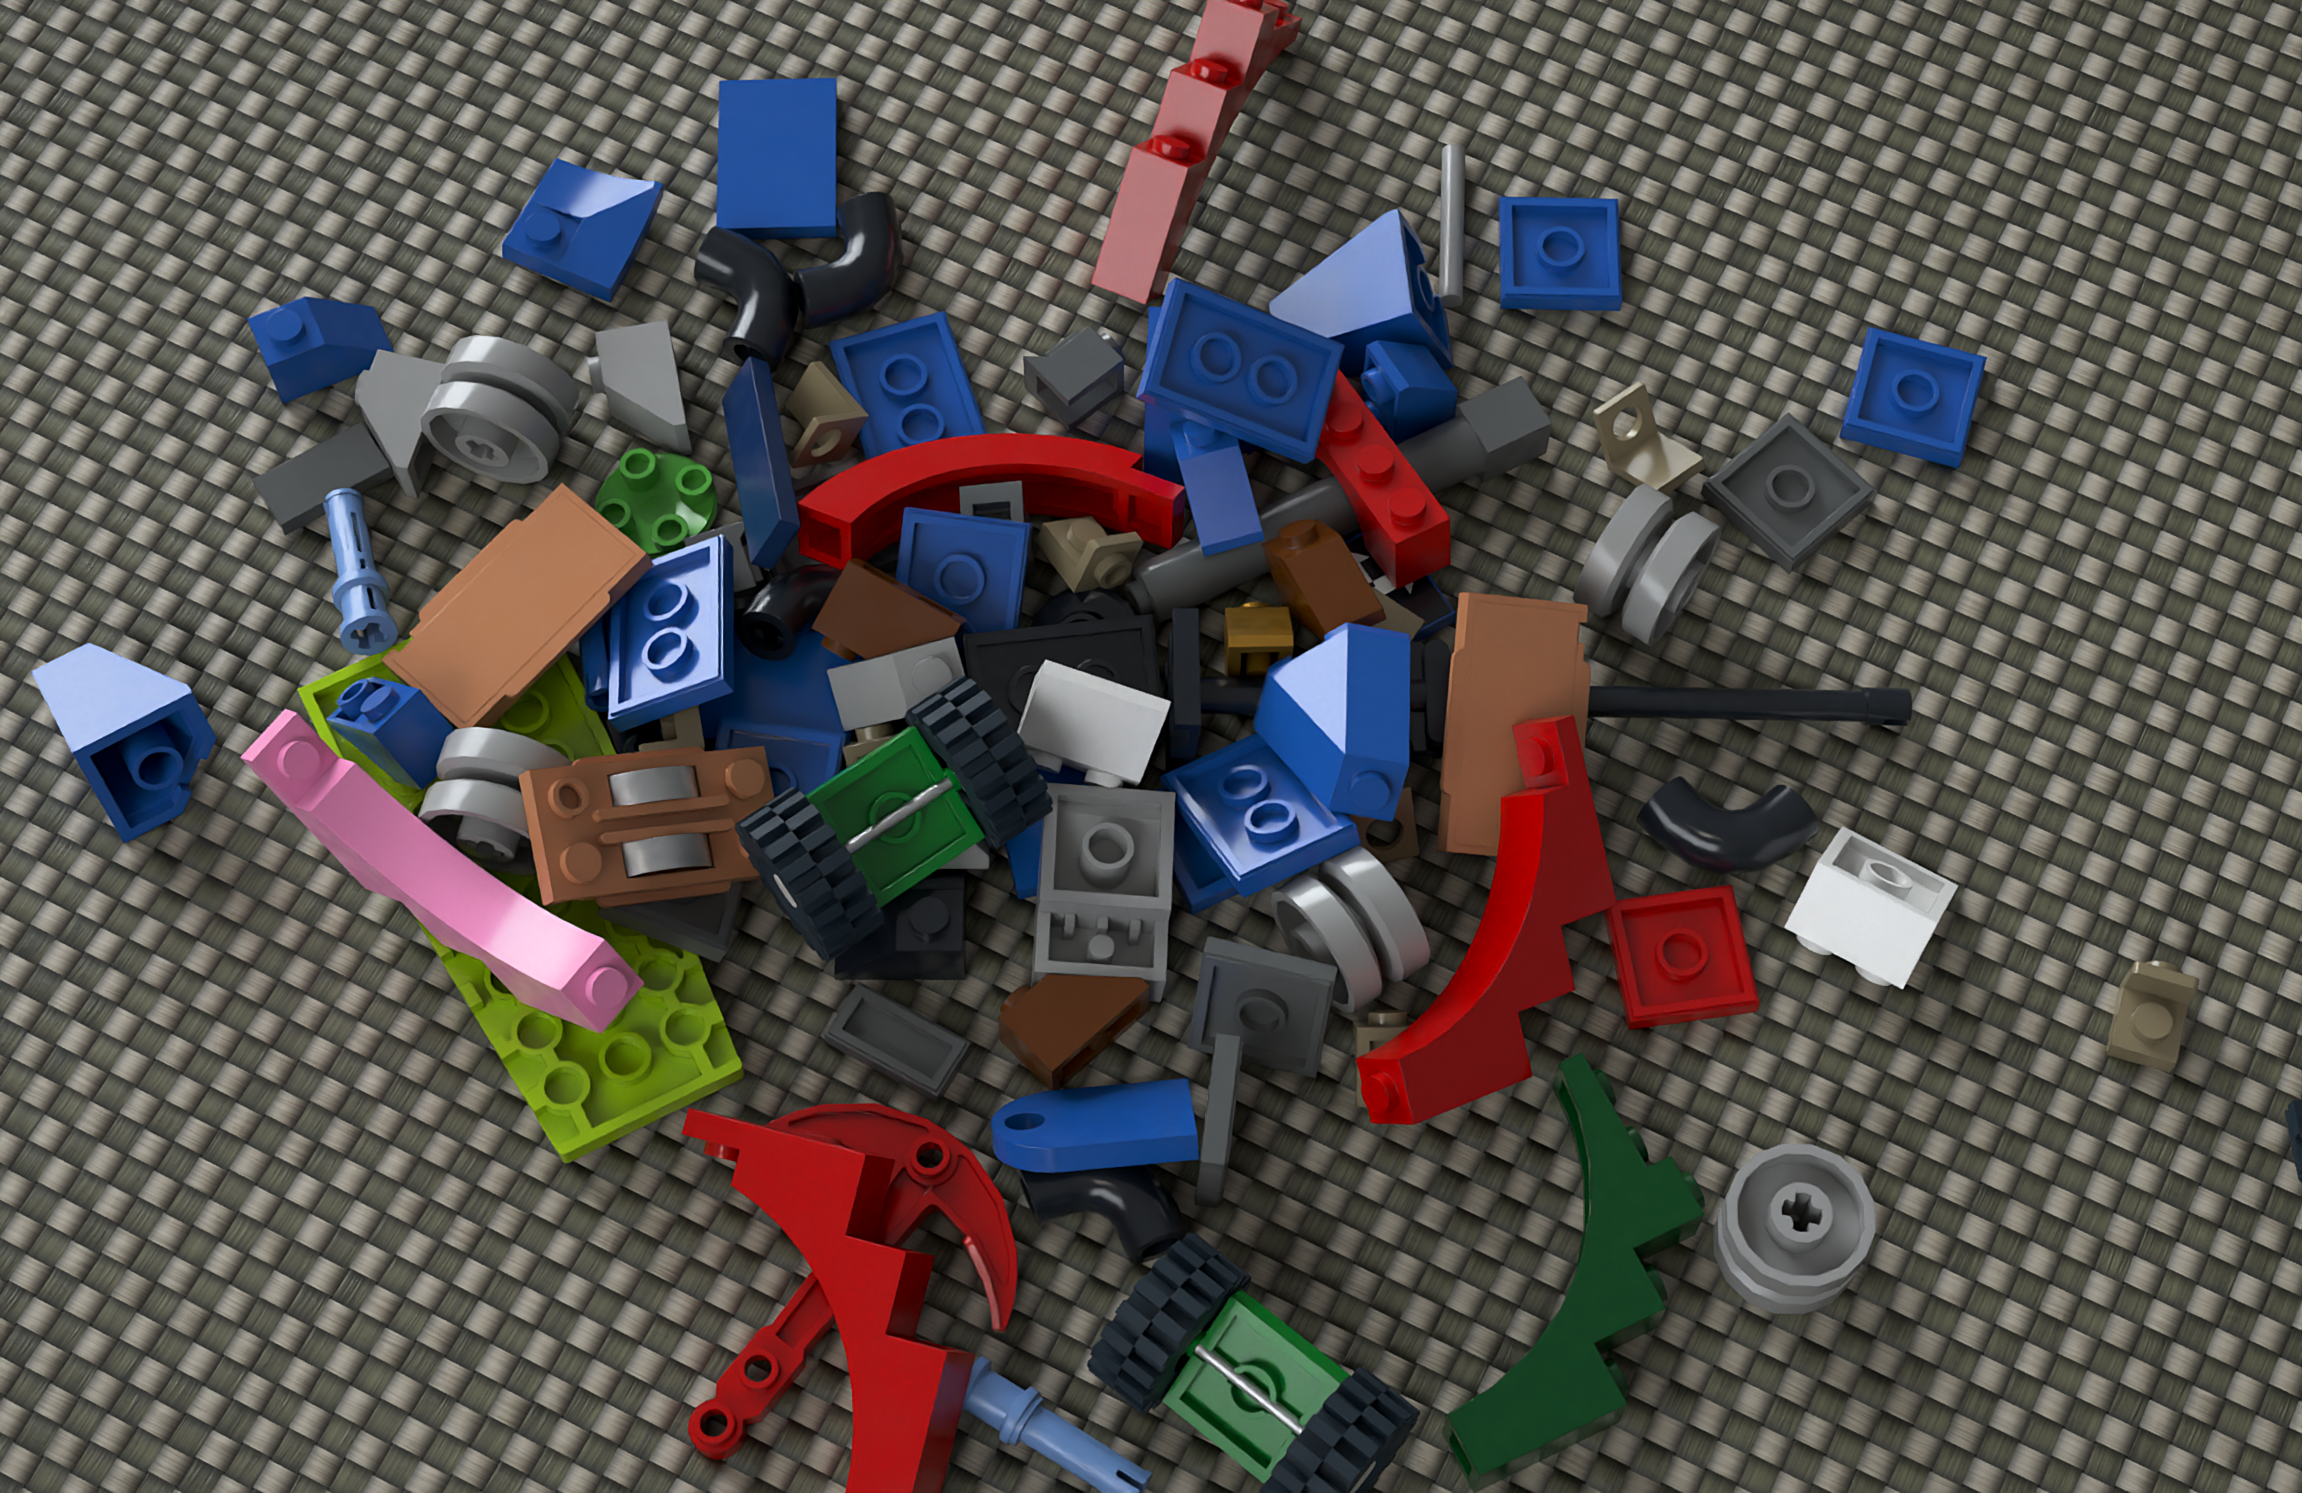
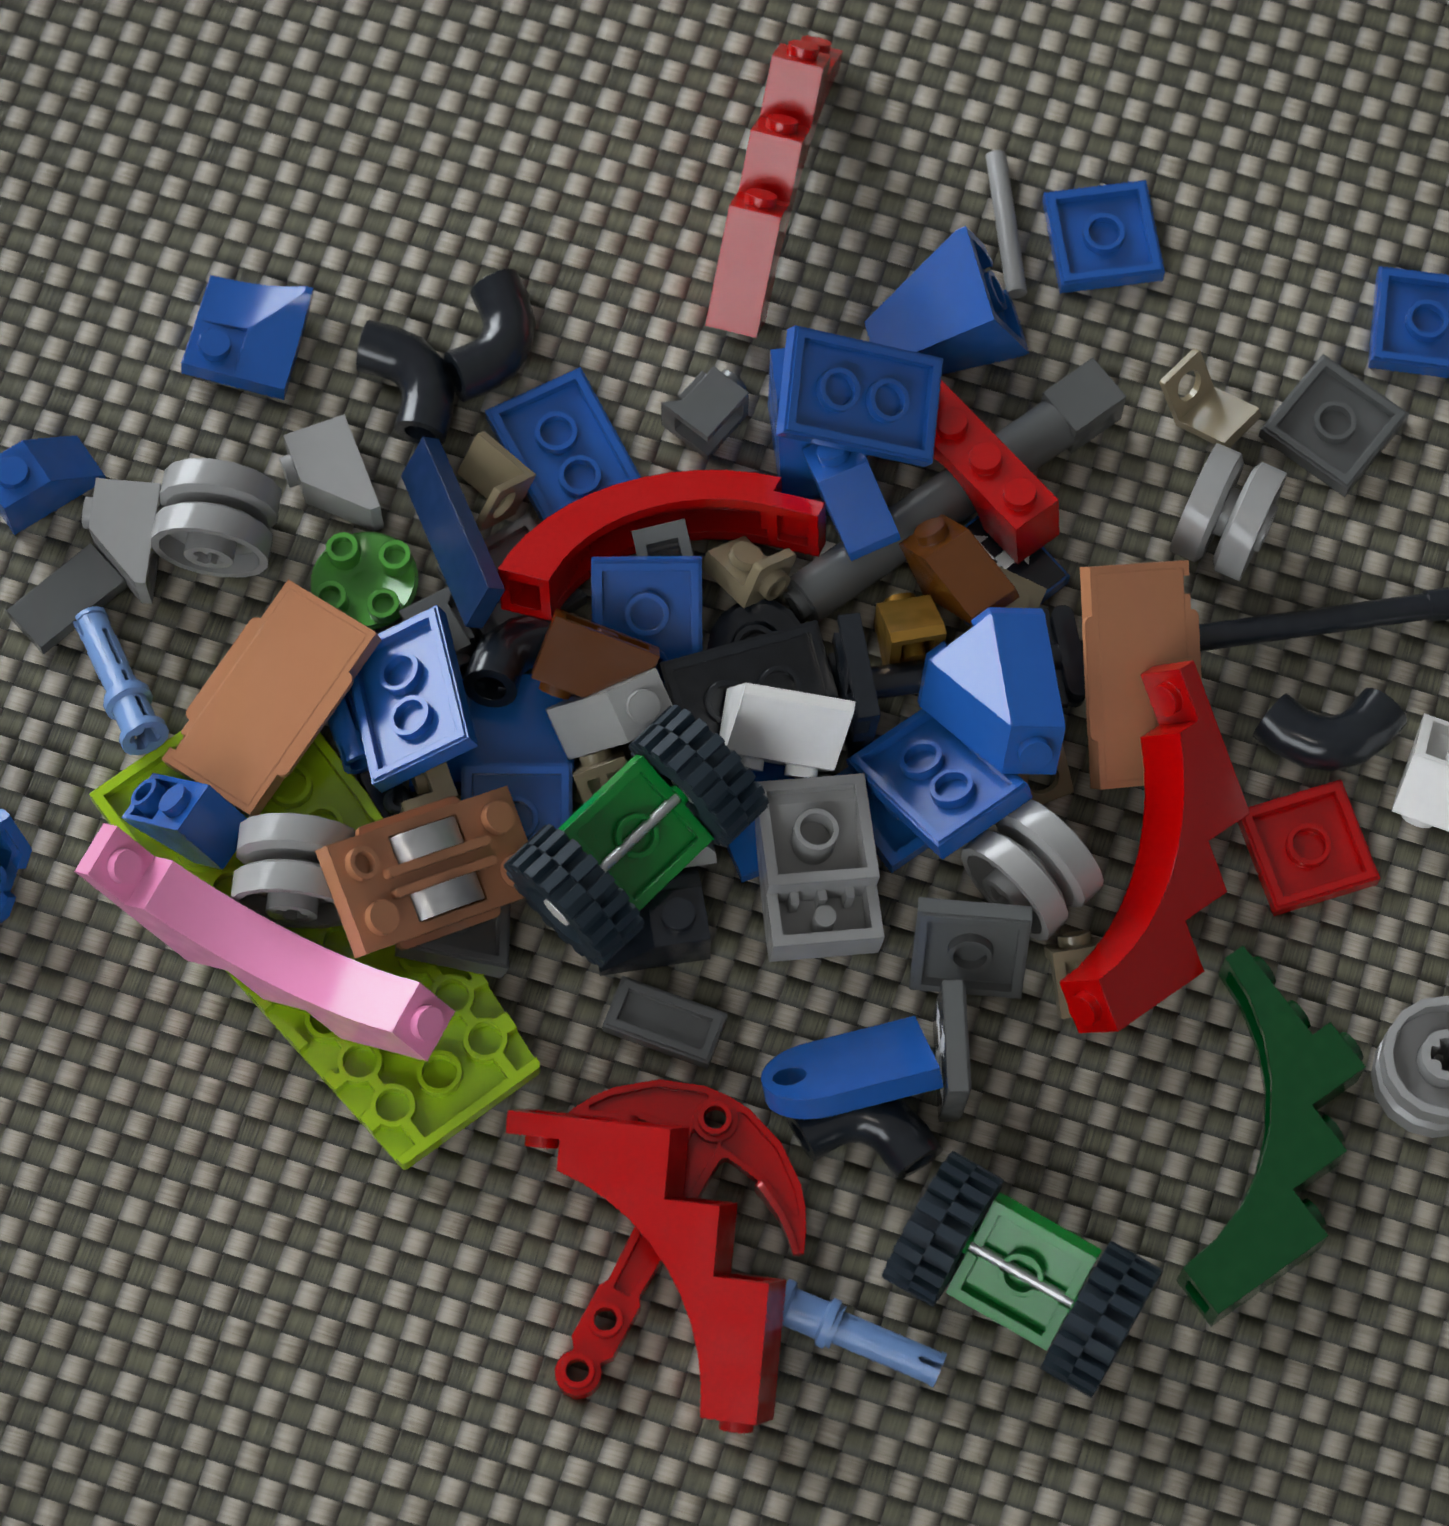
camera: 10 degrees left, 5 degrees up
blue tile [716,78,838,240] -> none
reddish brown slope [998,974,1150,1091] -> none
blue slope [1361,340,1458,445] -> none

